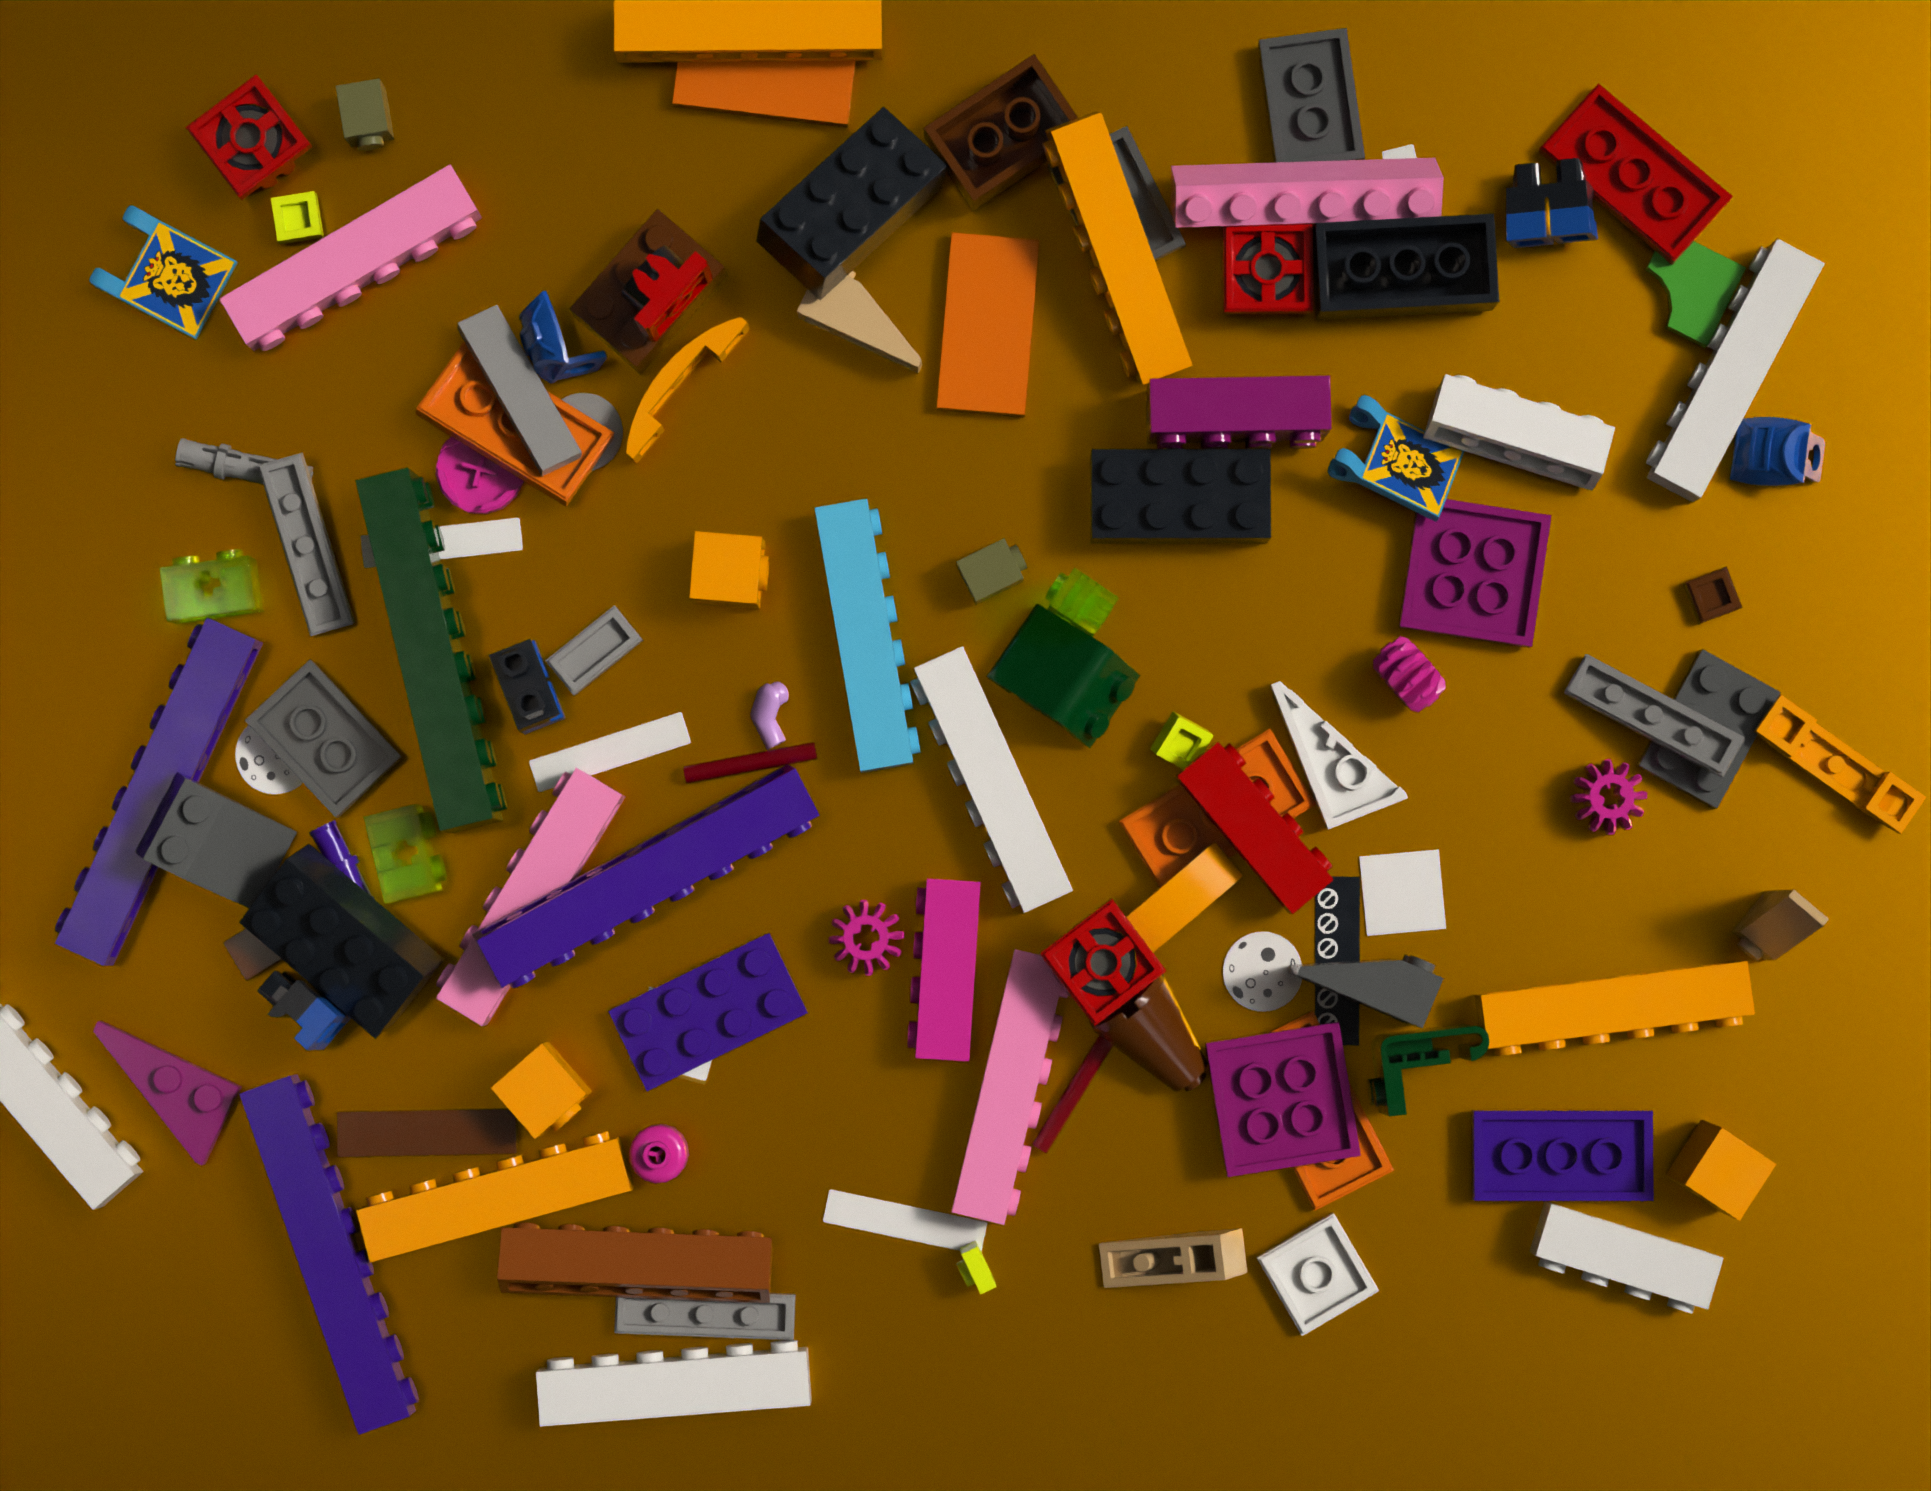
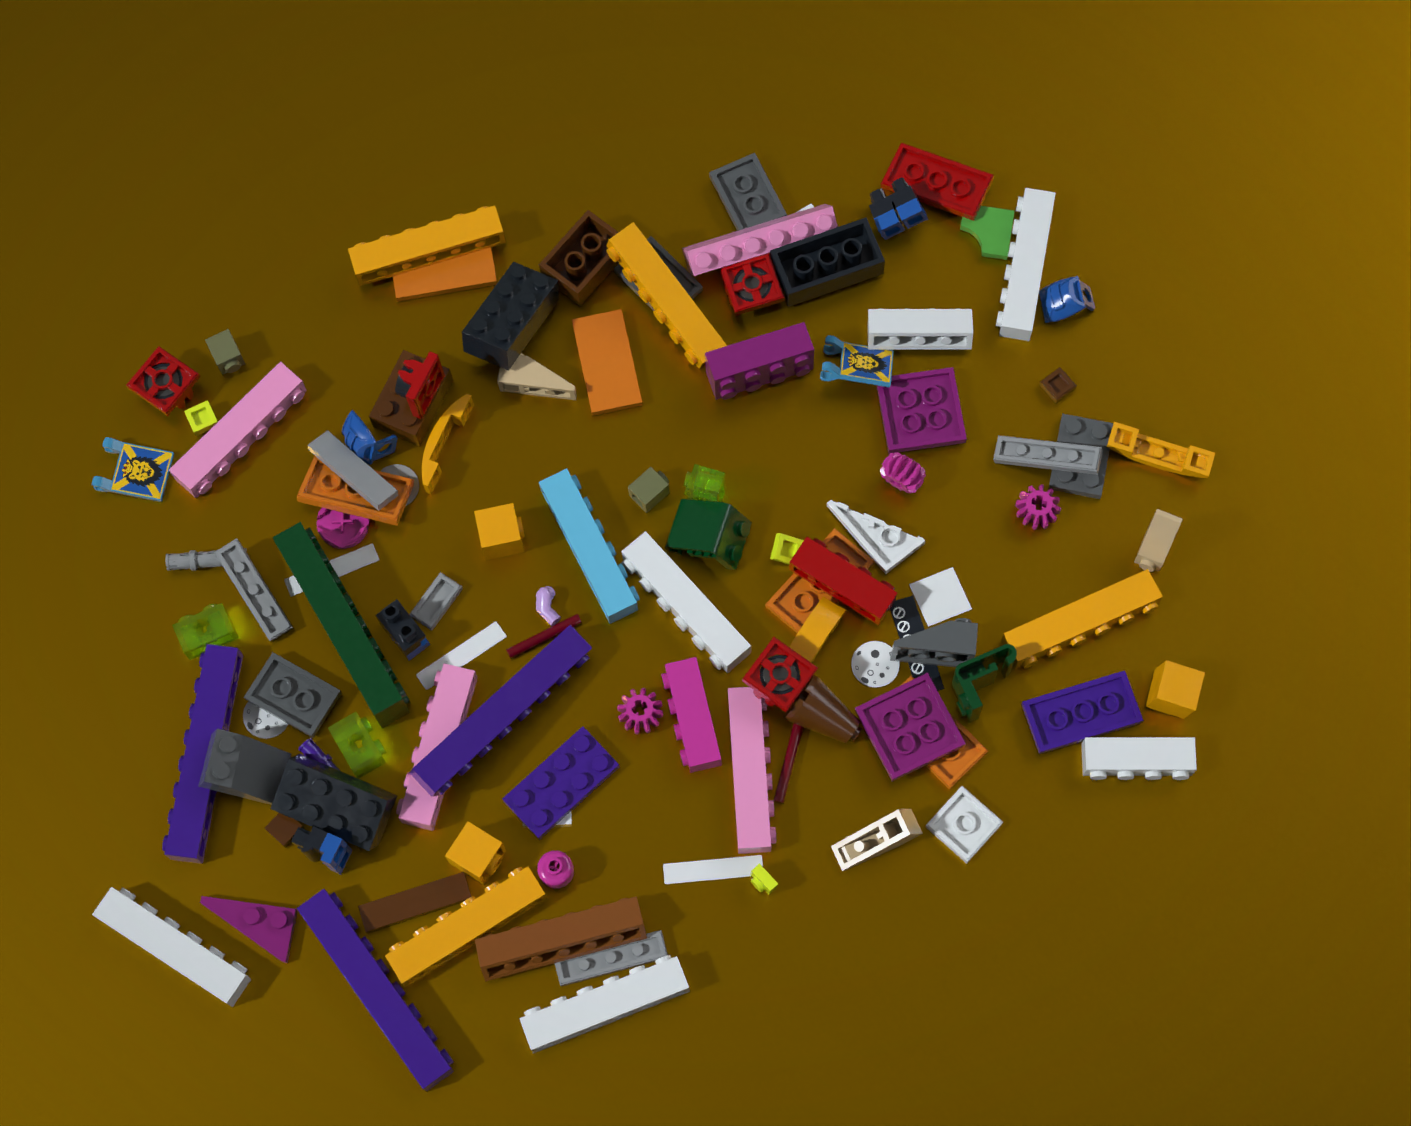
camera: 10 degrees left, 15 degrees down
black brick [1090,449,1271,544] -> none

